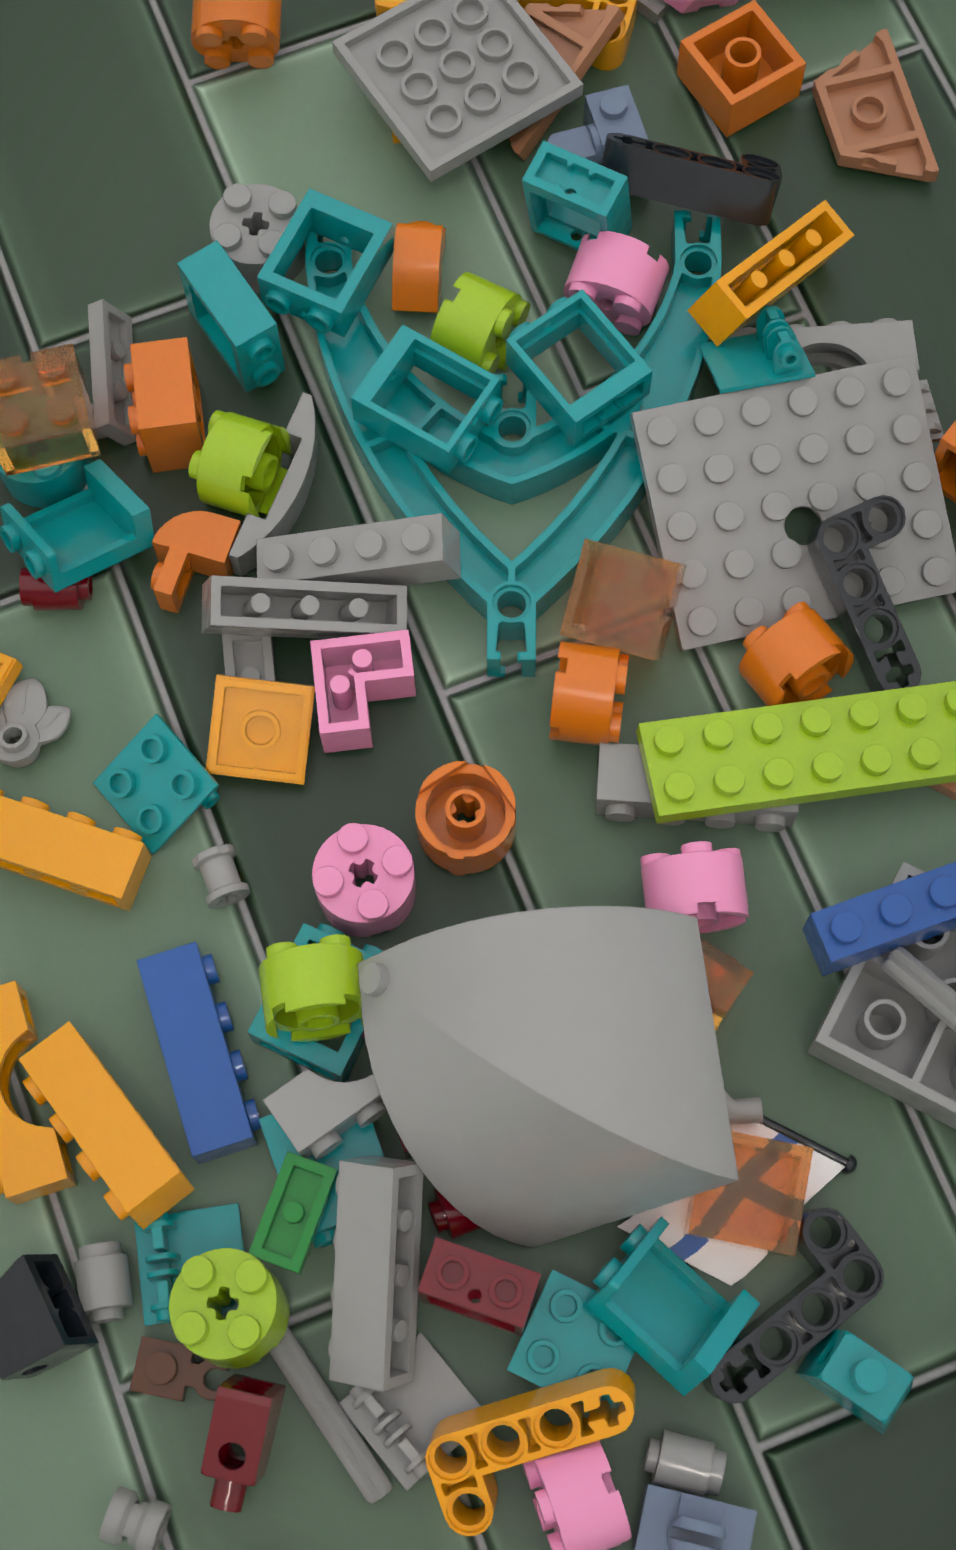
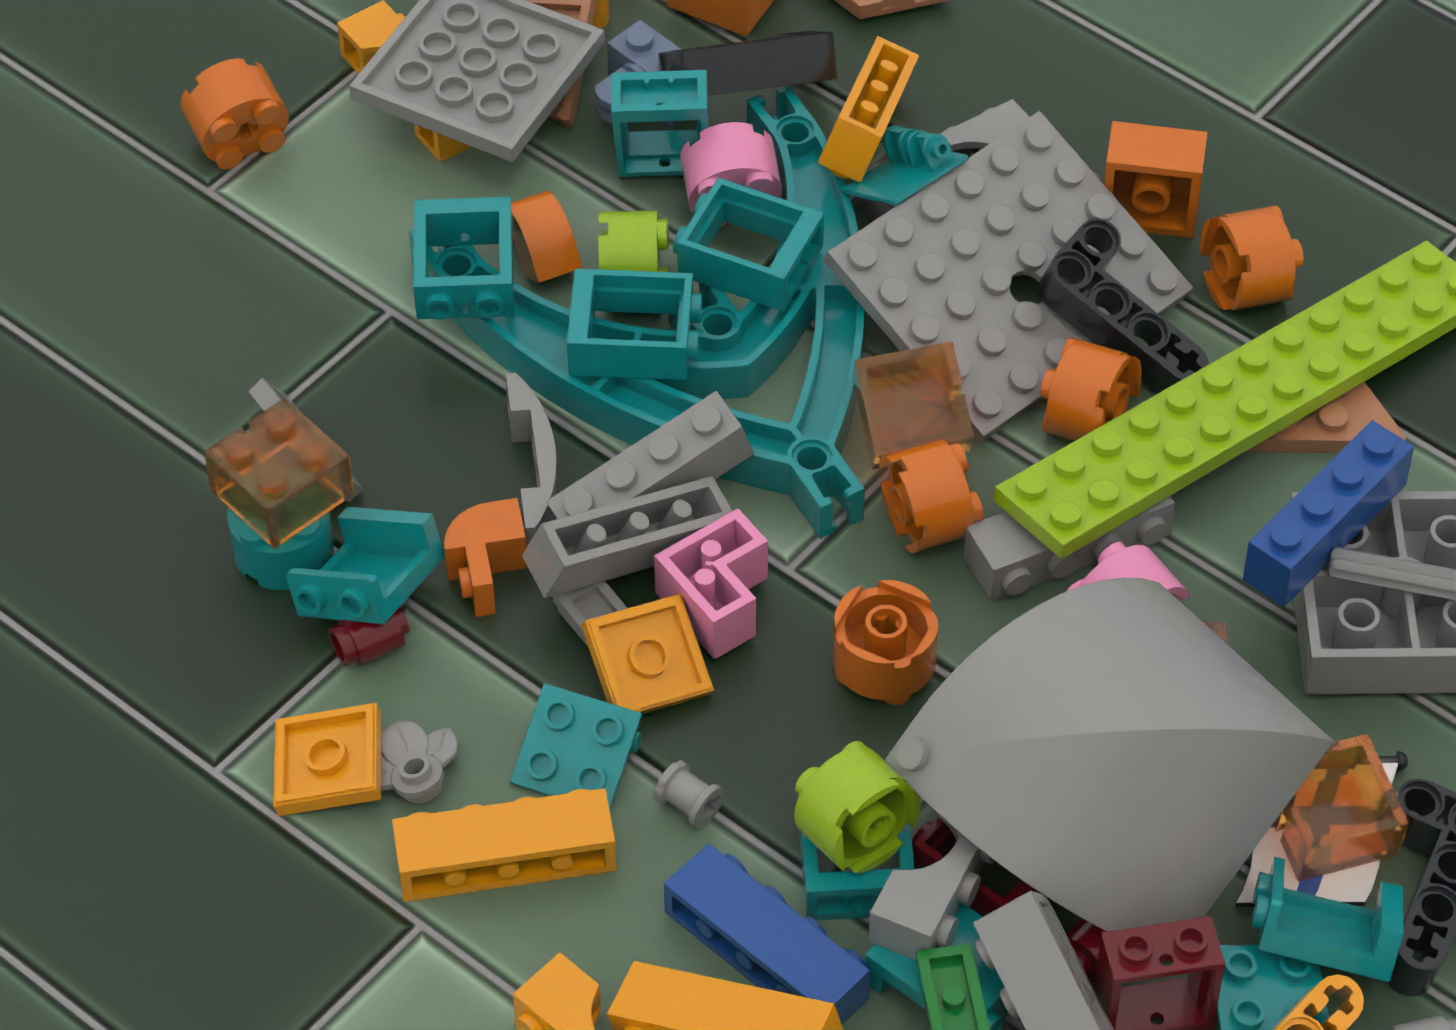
camera: 30 degrees left, 20 degrees down
orange brick [124,337,206,473] -> none
teal window [177,240,286,393] -> none
lime brick [188,410,291,518] -> none
light grey brick [209,183,306,293] -> none
bright pink brick [312,823,416,937] -> none

